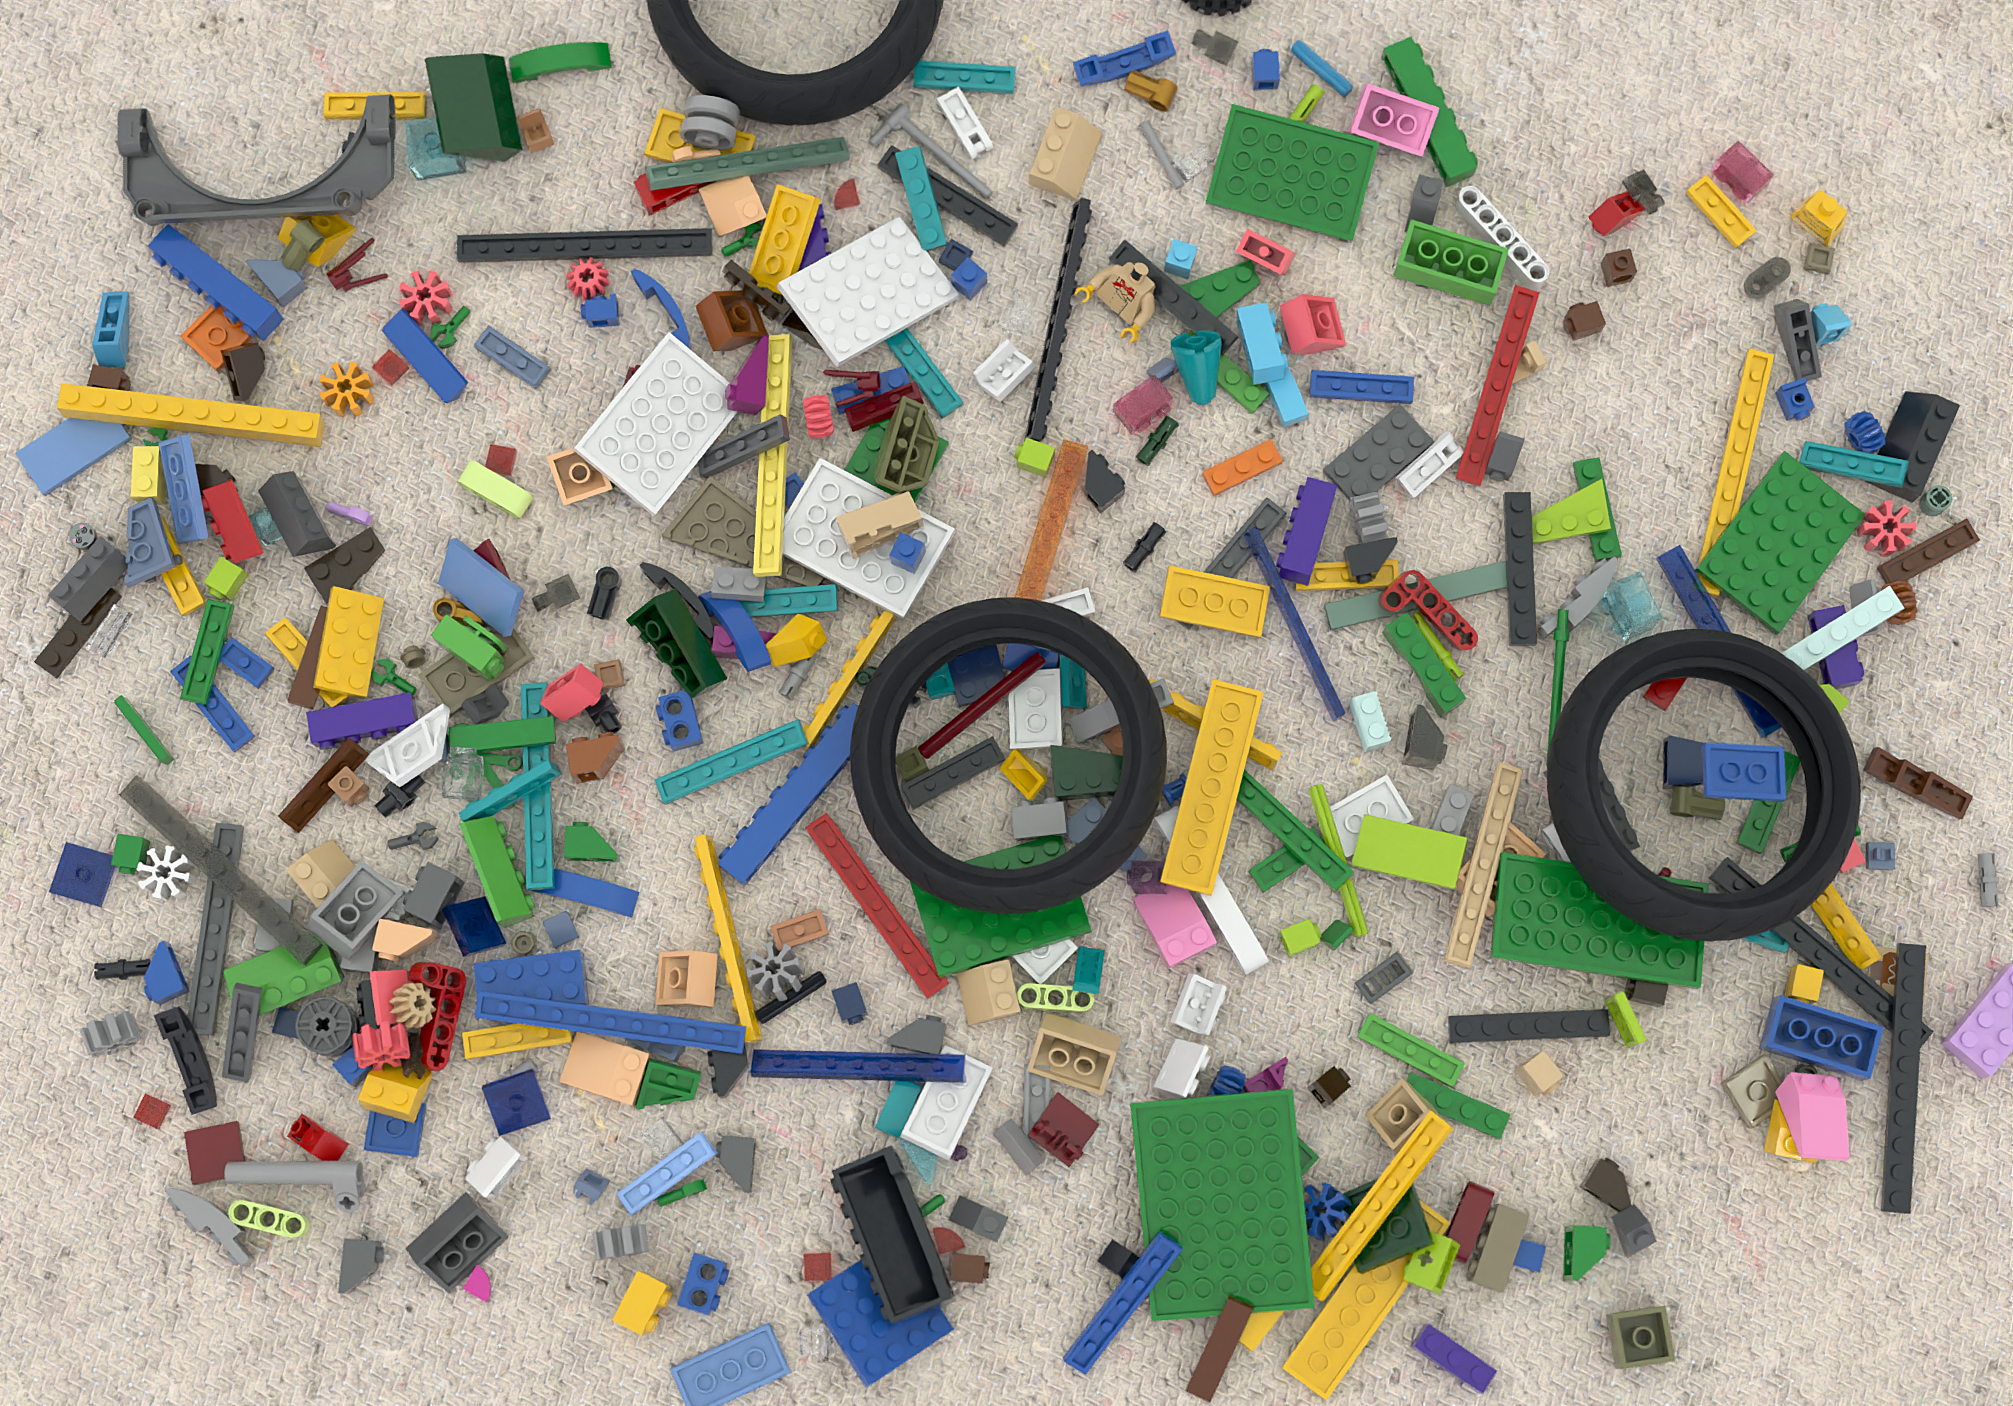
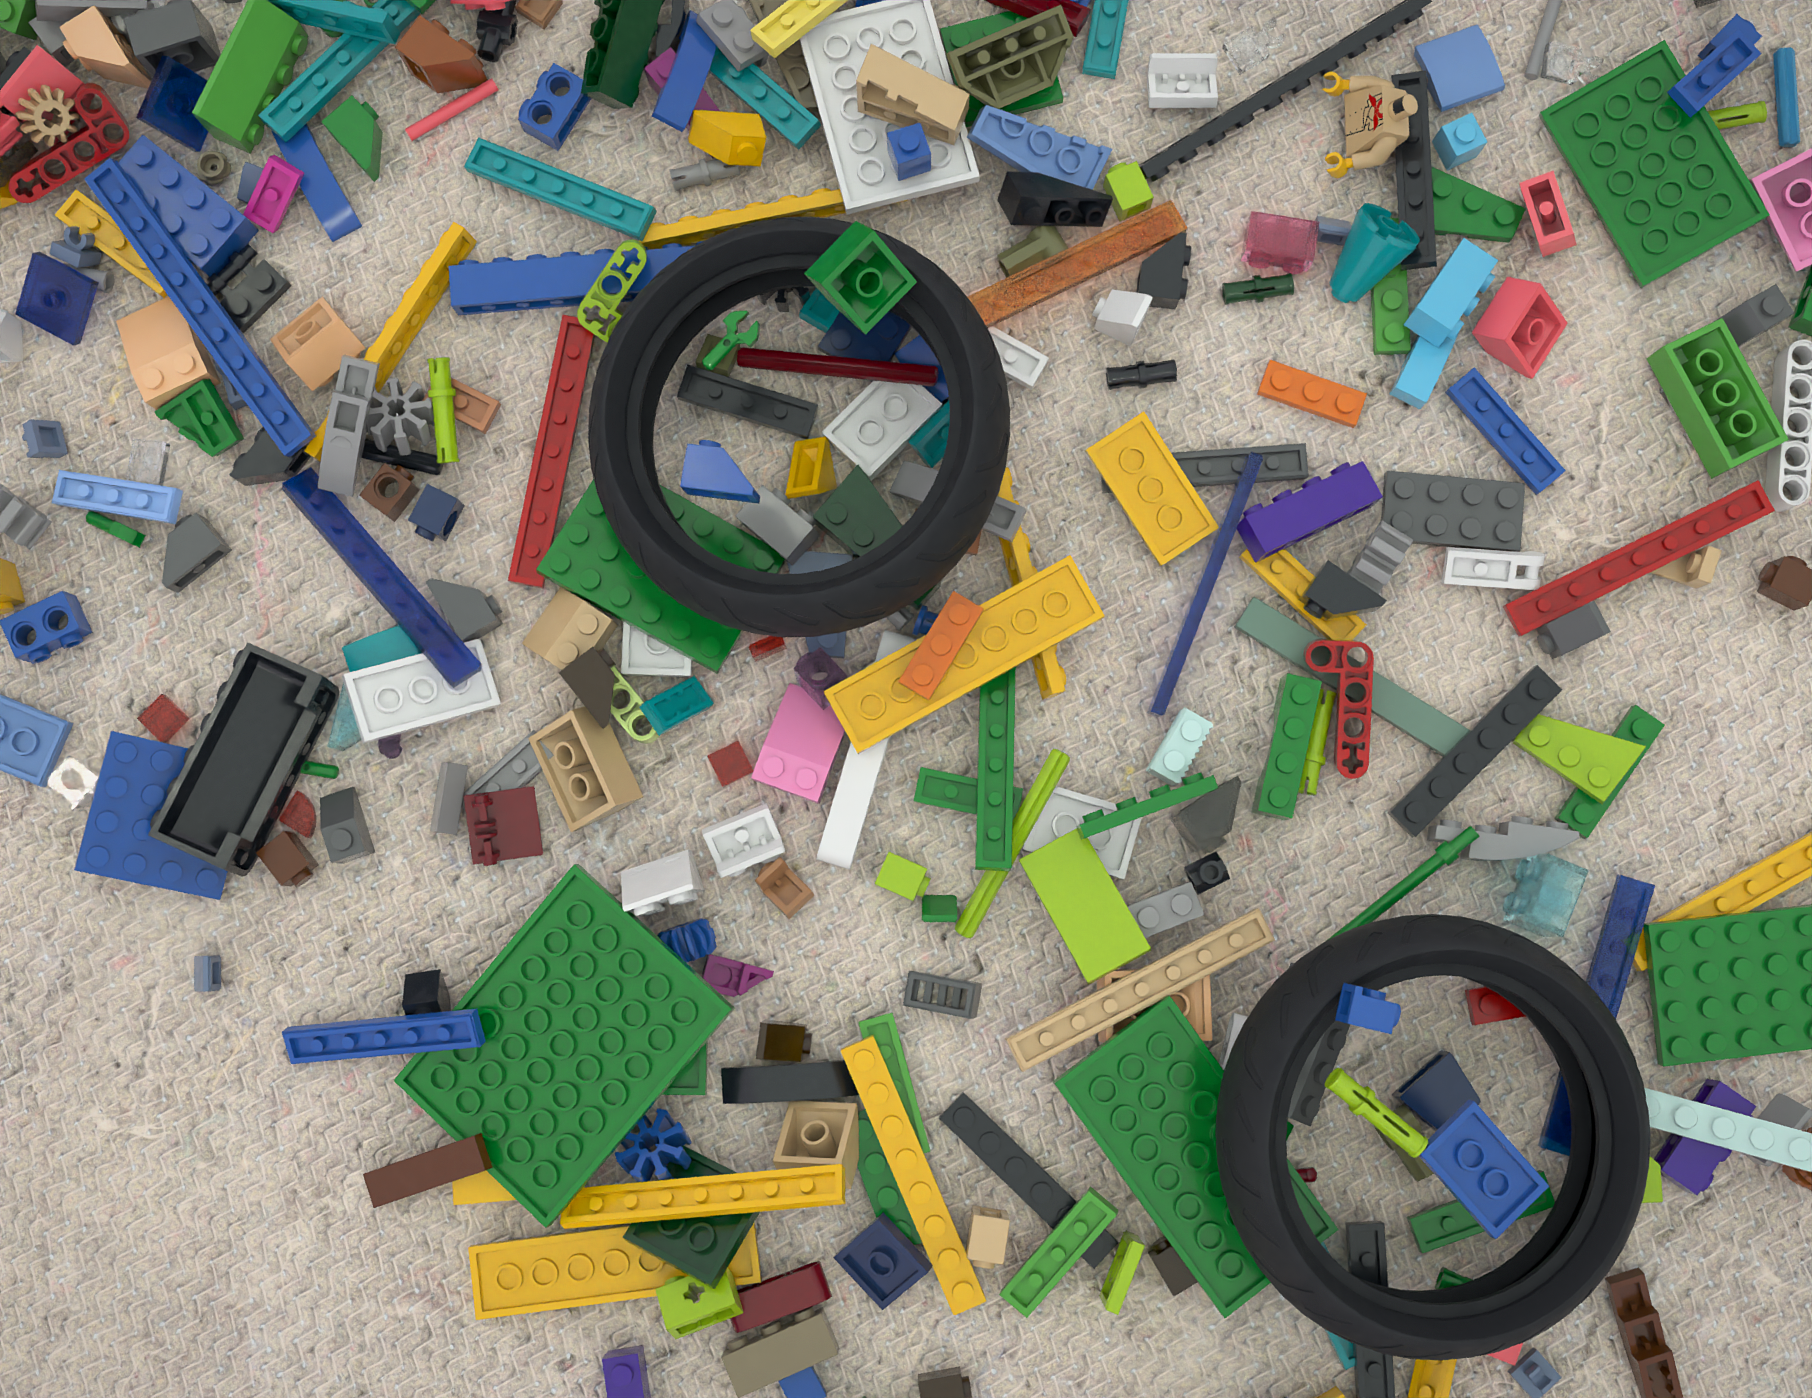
camera: 50 degrees right, 5 degrees up
none -> sand blue tile [49,226,102,268]
none -> sand blue slope [194,955,221,992]
none -> black plate [207,244,292,333]
none -> dark pink plate [243,155,304,233]
none -> light grey slope [318,355,380,497]
none -> reddish brown brick [359,463,420,522]
none -> coral bar [405,78,499,141]
none -> lime pin [427,357,460,463]
none -> dark brown slope [559,646,616,729]
none -> lime beam [577,239,647,343]
none -> slope [680,440,760,504]
none -> green bar [702,311,760,370]
none -> clear red tile [707,740,754,788]
none -> black slope [721,1060,859,1104]
none -> clear red tile [749,636,787,662]
none -> medium nougat bracket [755,857,815,919]
none -> green slope [804,221,917,334]
none -> dark blue plate [833,1212,933,1310]
none -> yellow plate [840,1035,986,1315]
none -> orange plate [898,591,984,701]
none -> medium blue wing [967,105,1112,190]
none -> black slope [997,171,1113,227]
none -> olive piece [997,226,1070,283]
none -> bright green plate [999,1186,1118,1318]
none -> green plate [1076,772,1219,840]
none -> white slope [1092,289,1153,347]
none -> black axle [1183,851,1230,895]
none -> lime pin [1324,1068,1428,1158]
none -> blue brick [1335,983,1401,1034]
none -> medium blue slope [1414,24,1505,112]
none -> blue plate [1667,28,1762,118]

